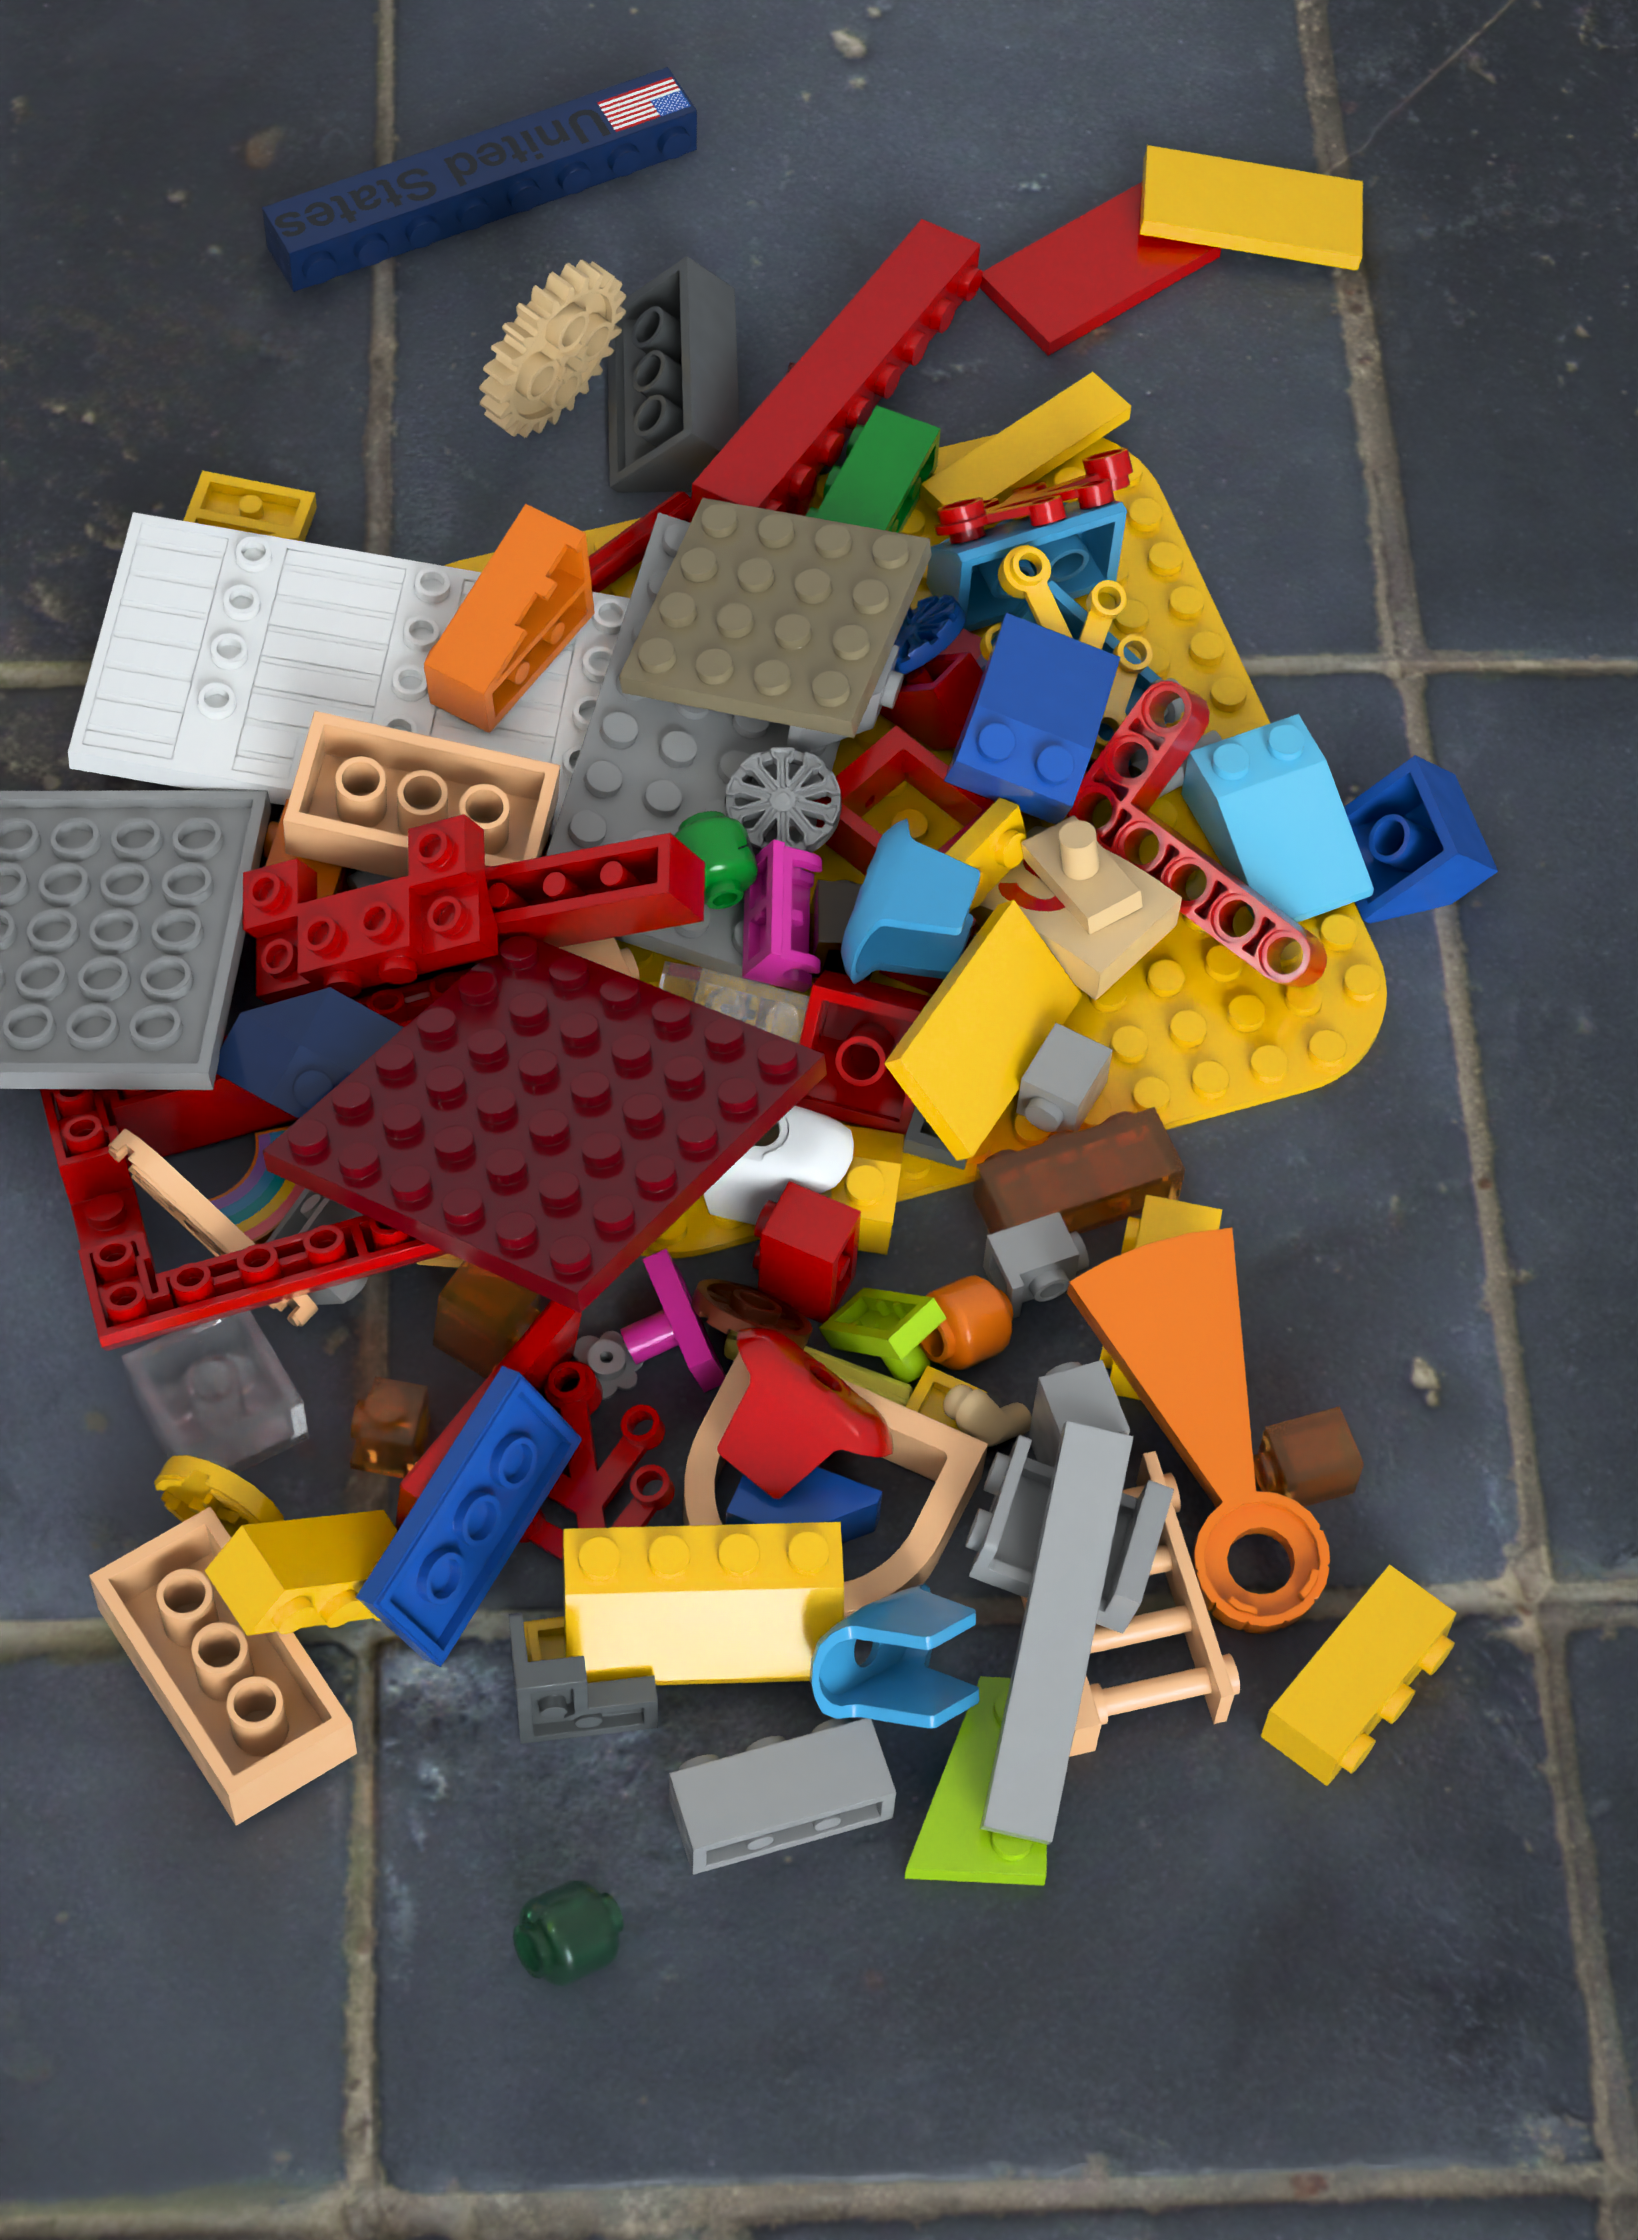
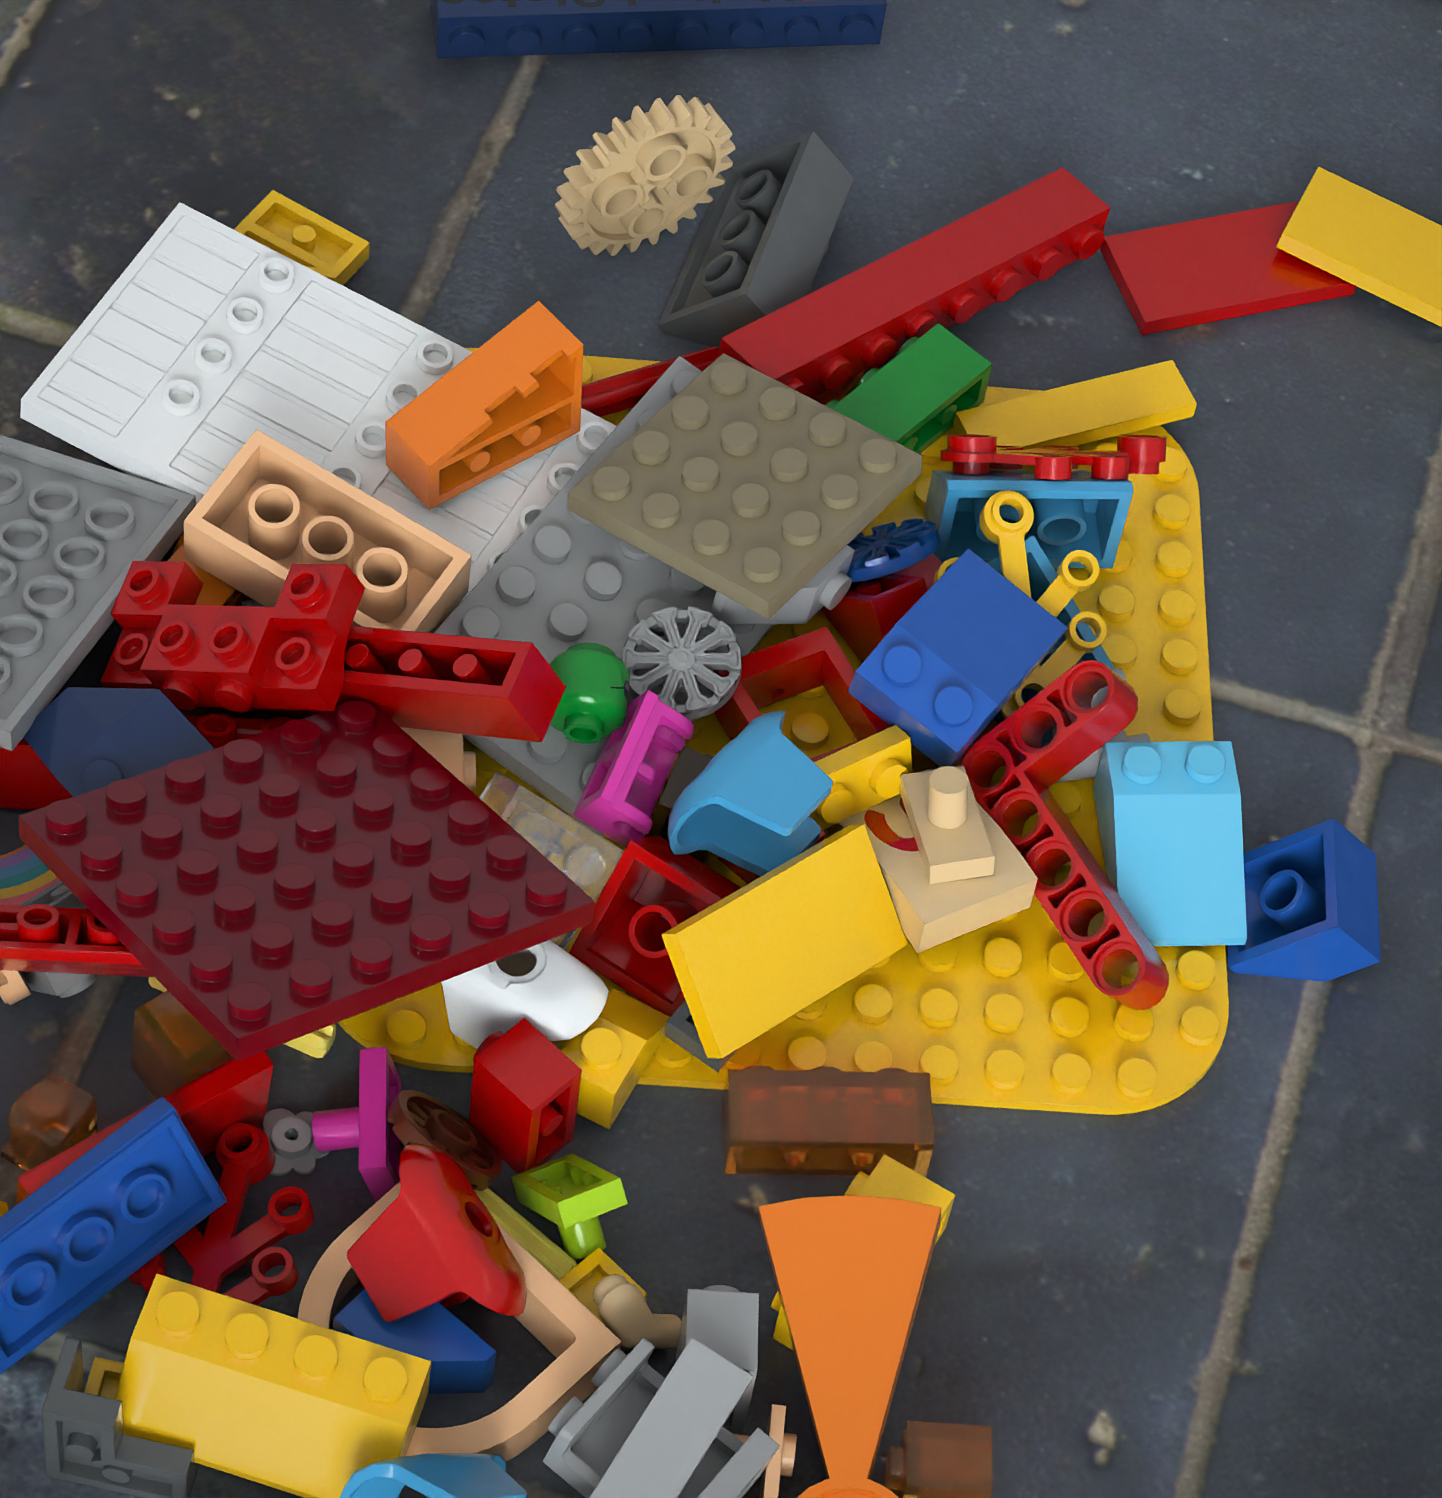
camera: 15 degrees right, 5 degrees down
orange head [919,1275,1013,1371] -> none
light grey brick [983,1211,1089,1318] -> none
light grey brick [1016,1023,1113,1140] -> none

